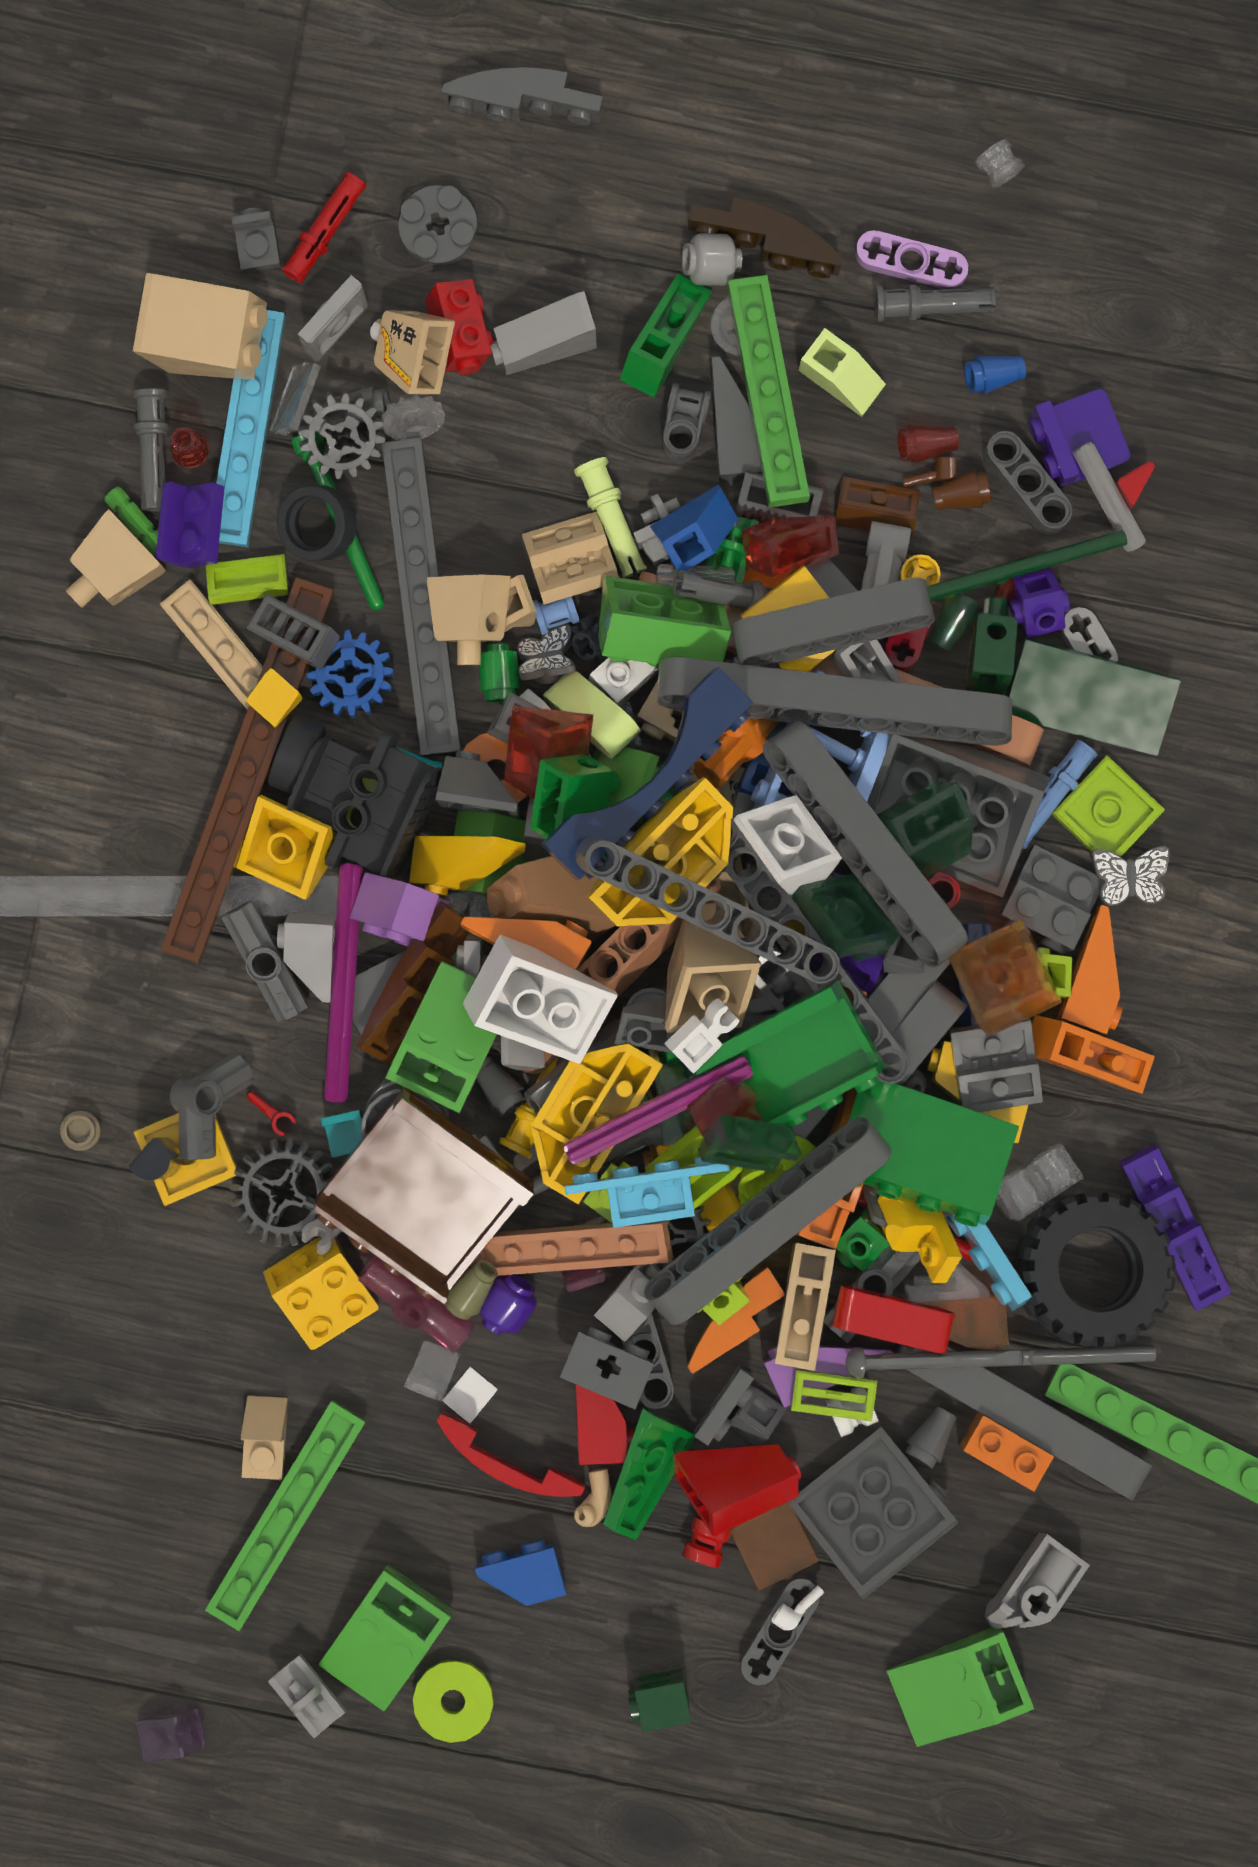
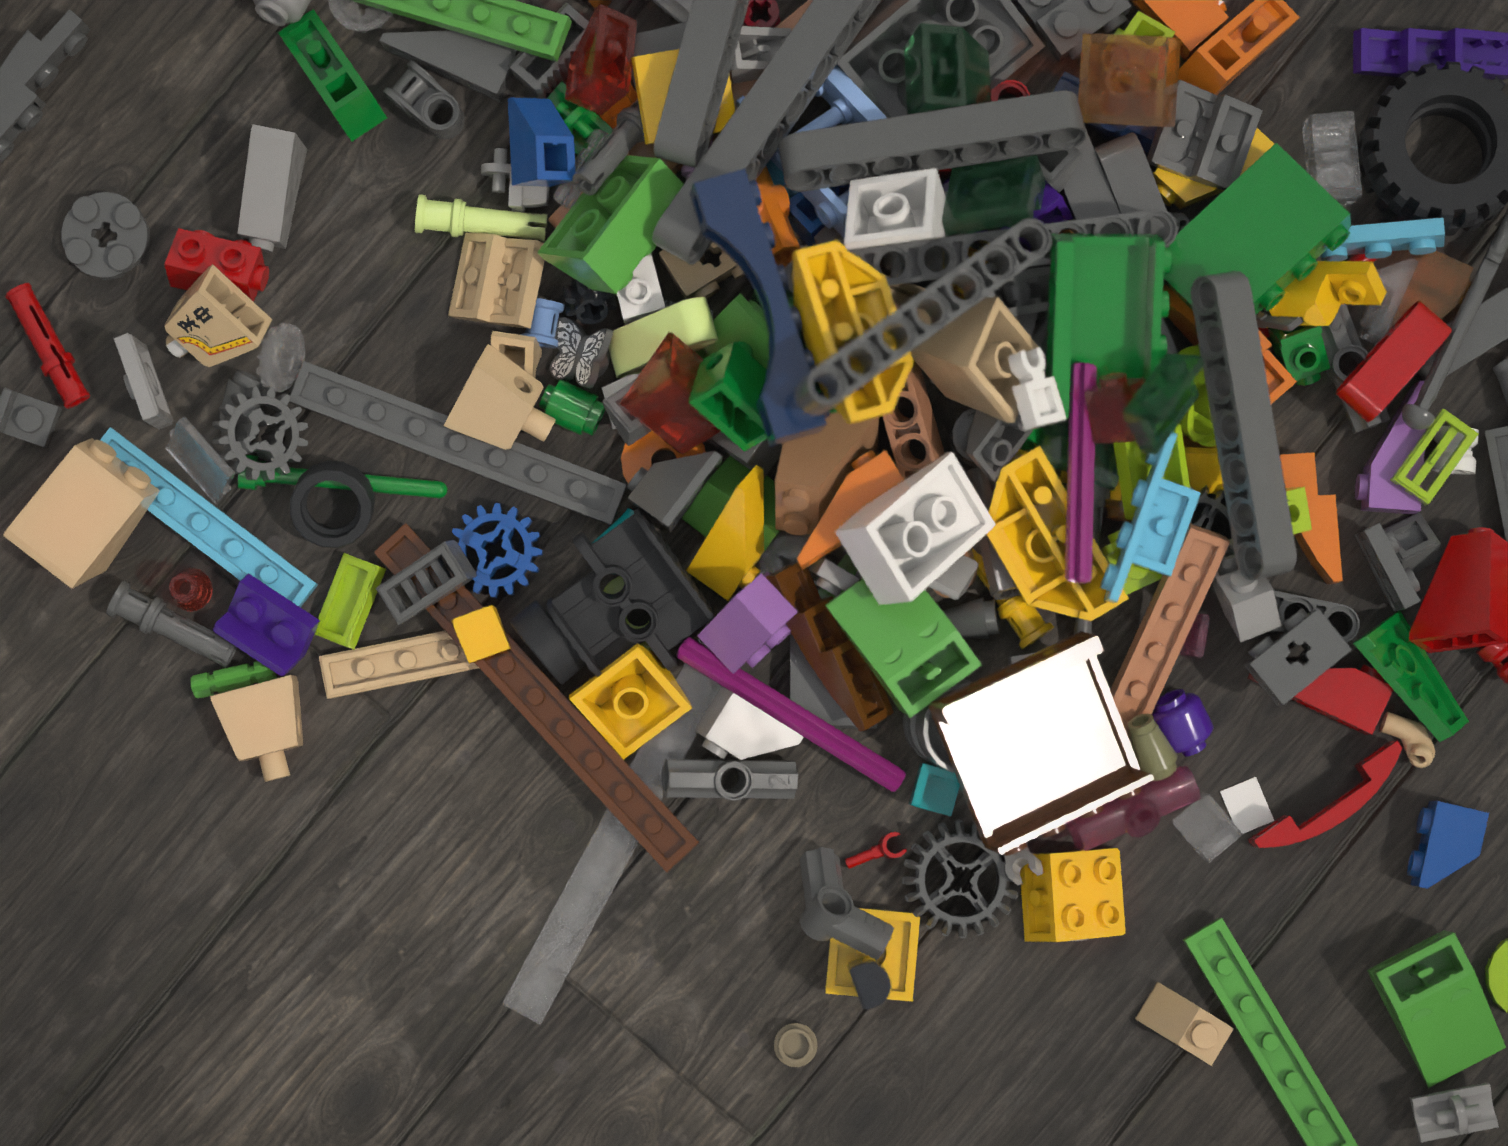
camera: 60 degrees left, 0 degrees up
tan slope [774,1243,836,1371] -> none

